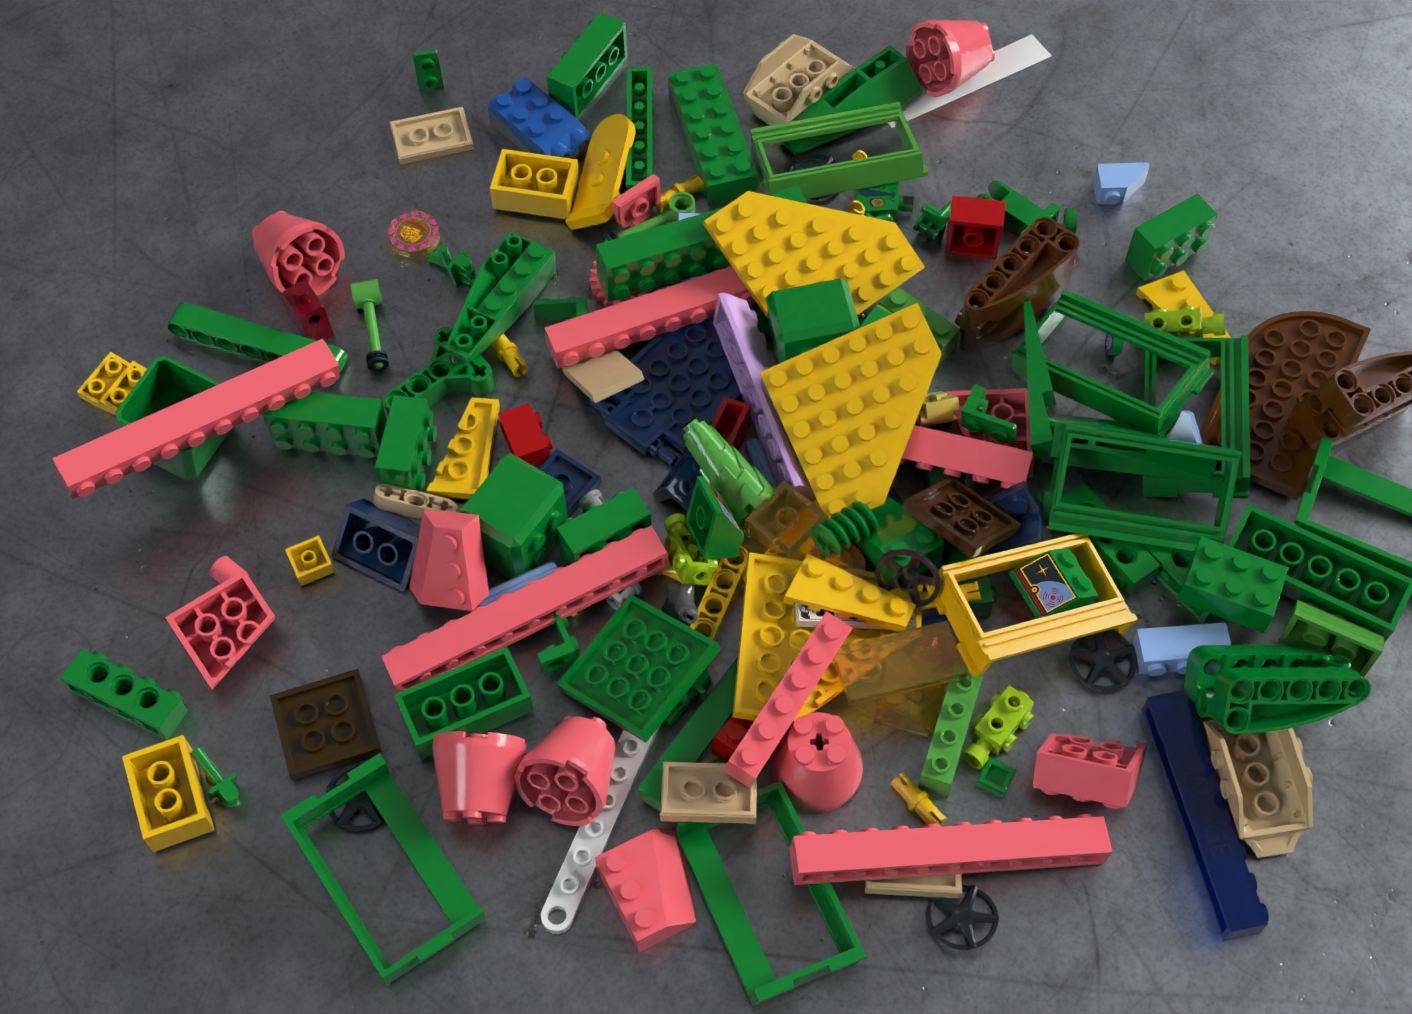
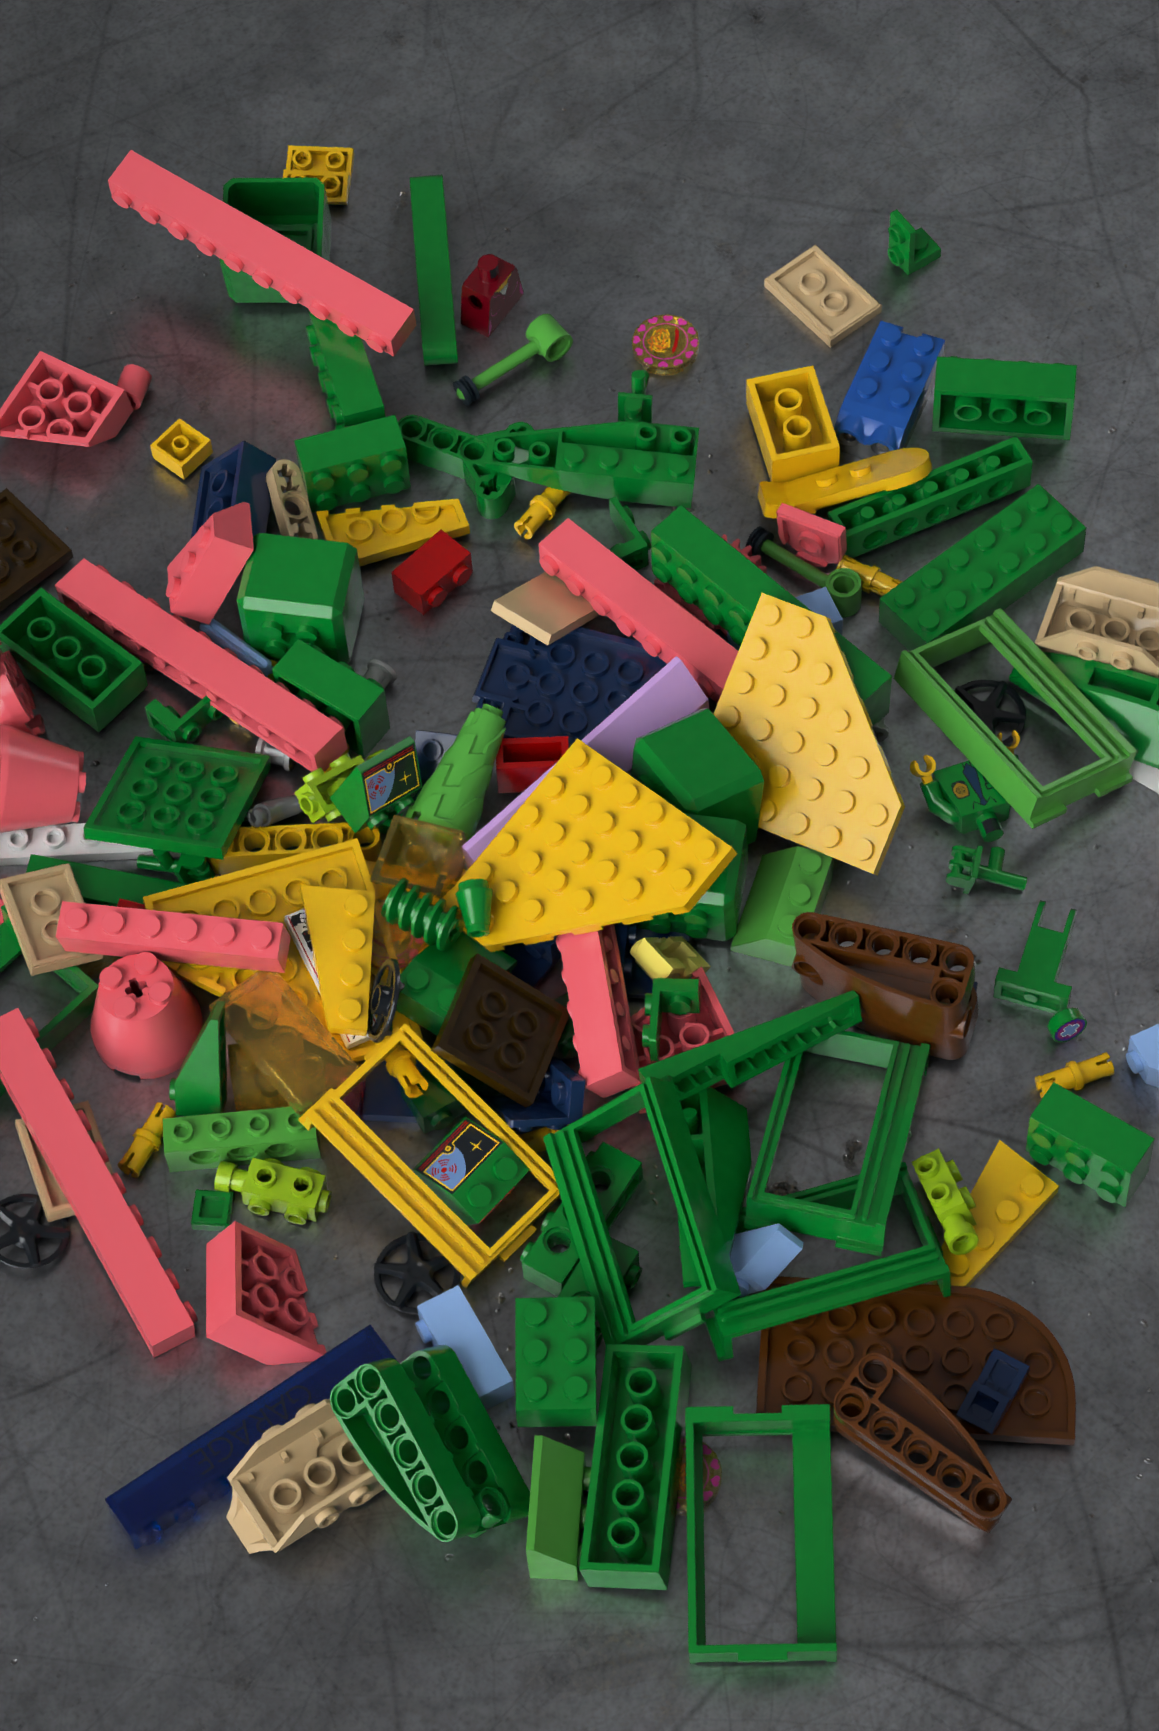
camera: 70 degrees right, 0 degrees up
coral cone [252,211,345,296] -> none
dark blue tile [539,449,602,518] -> none
red brick [944,196,1006,259] -> none
none -> green slope [169,1001,228,1116]
none -> green cone [455,879,493,937]
none -> dark blue slope [956,1348,1030,1435]
none -> yellow pin [1035,1052,1115,1098]

